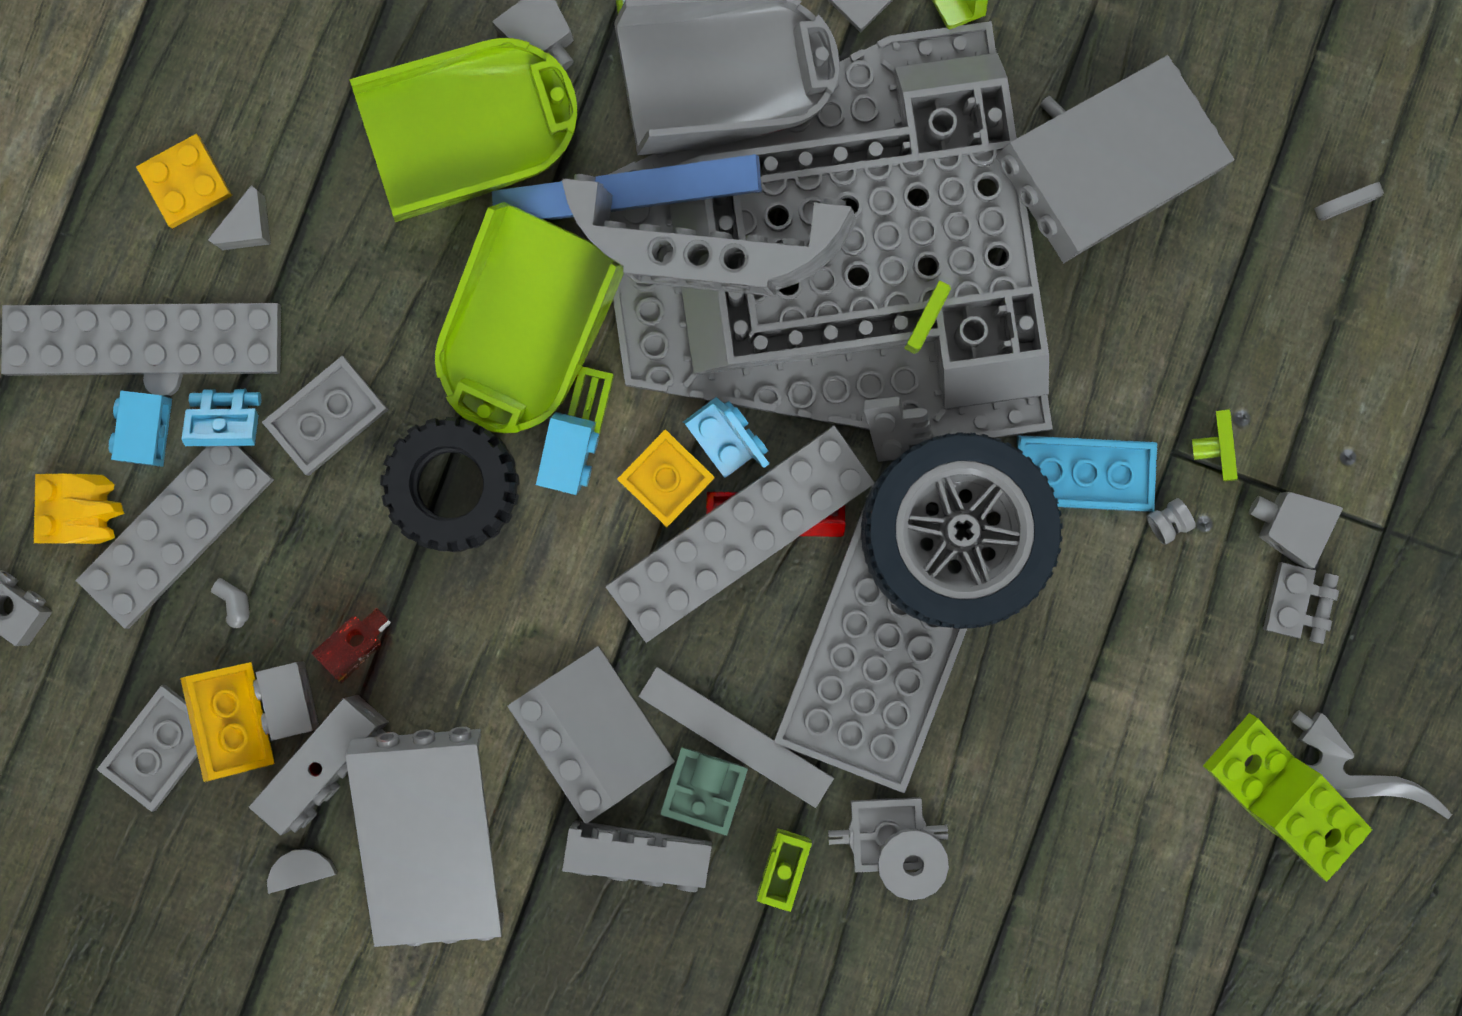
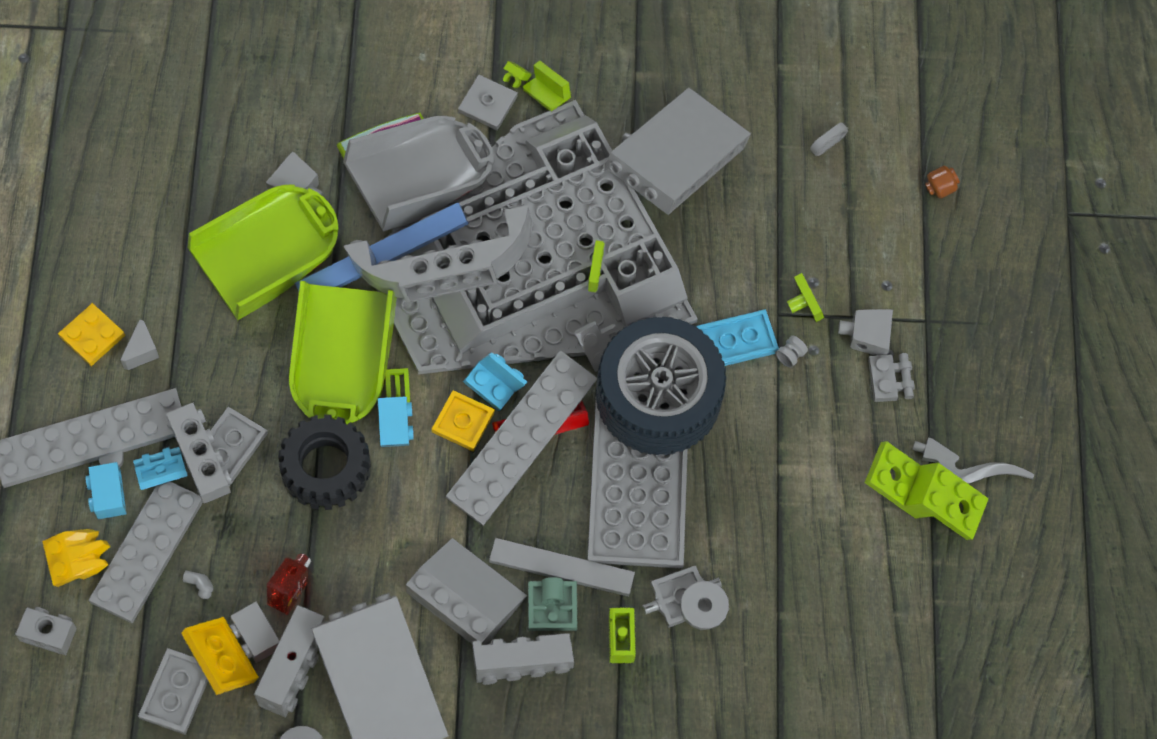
camera: 25 degrees left, 20 degrees down
none -> light grey brick [166,403,232,504]

